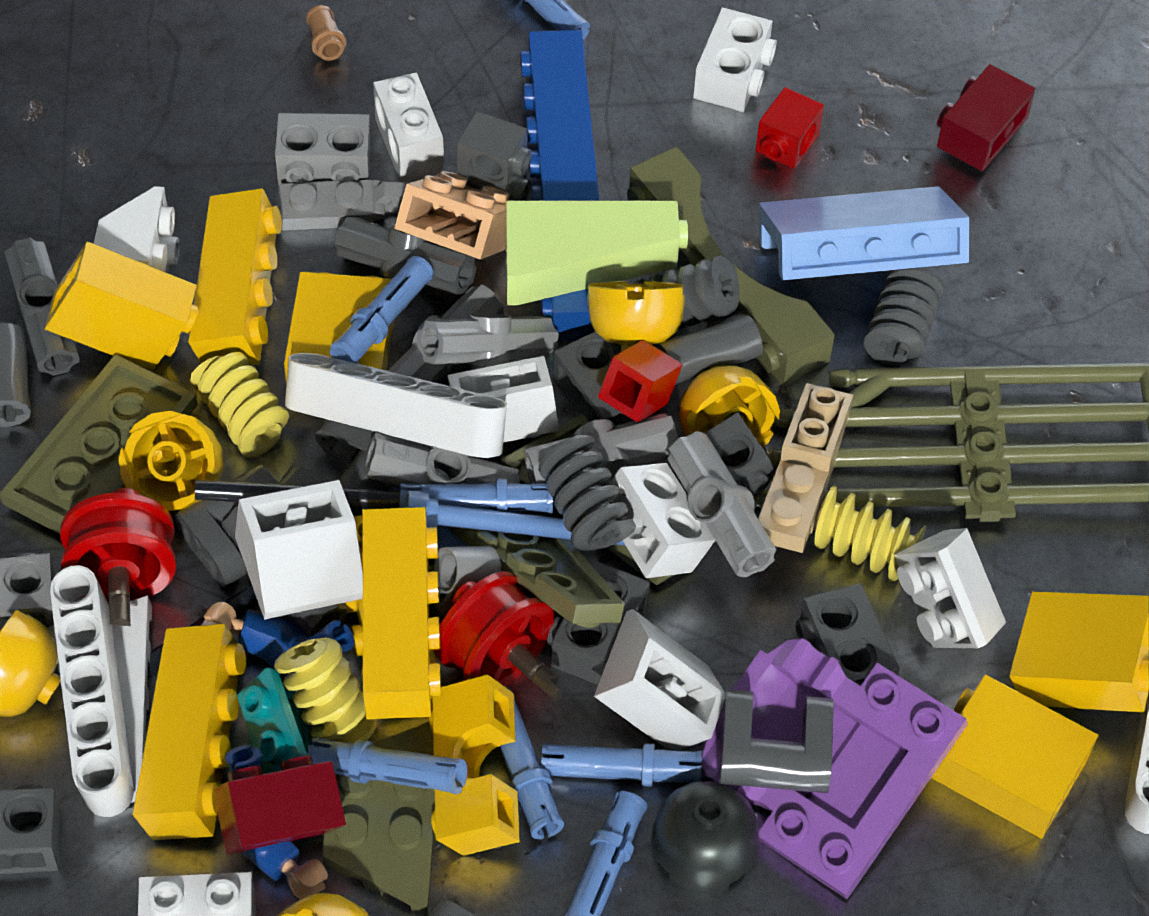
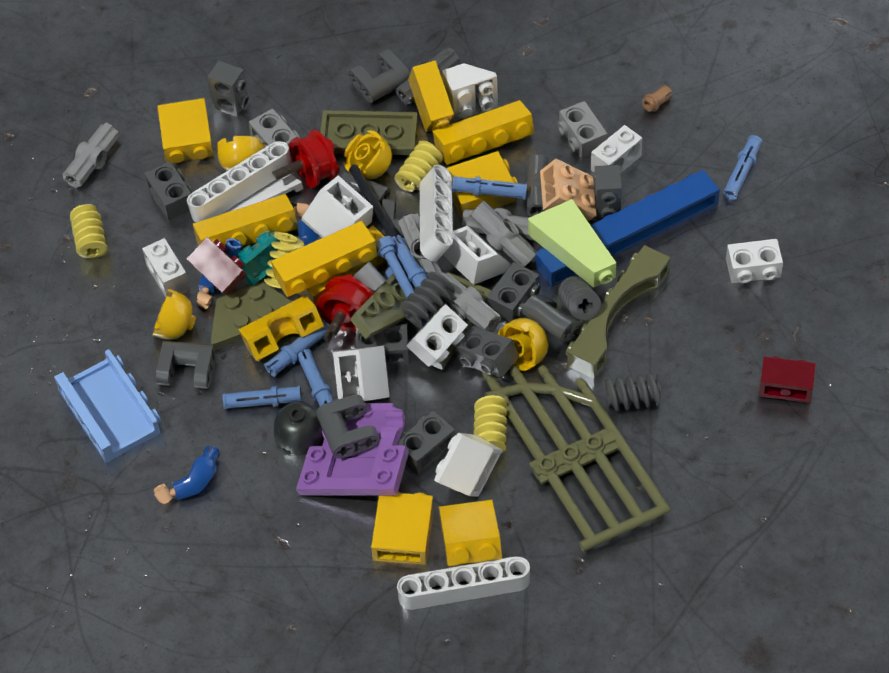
camera: 70 degrees right, 0 degrees up
light grey hinge [280,180,406,231] -> none
medium blue pin [306,737,467,794] -> none
yellow cylinder [587,281,685,352] -> none
red brick [598,340,683,422] -> none
light grey piece [668,431,777,577] -> none
red brick [755,87,824,169] -> none
tan slope [758,383,853,553] -> none
light blue panel [759,186,969,280] -> none

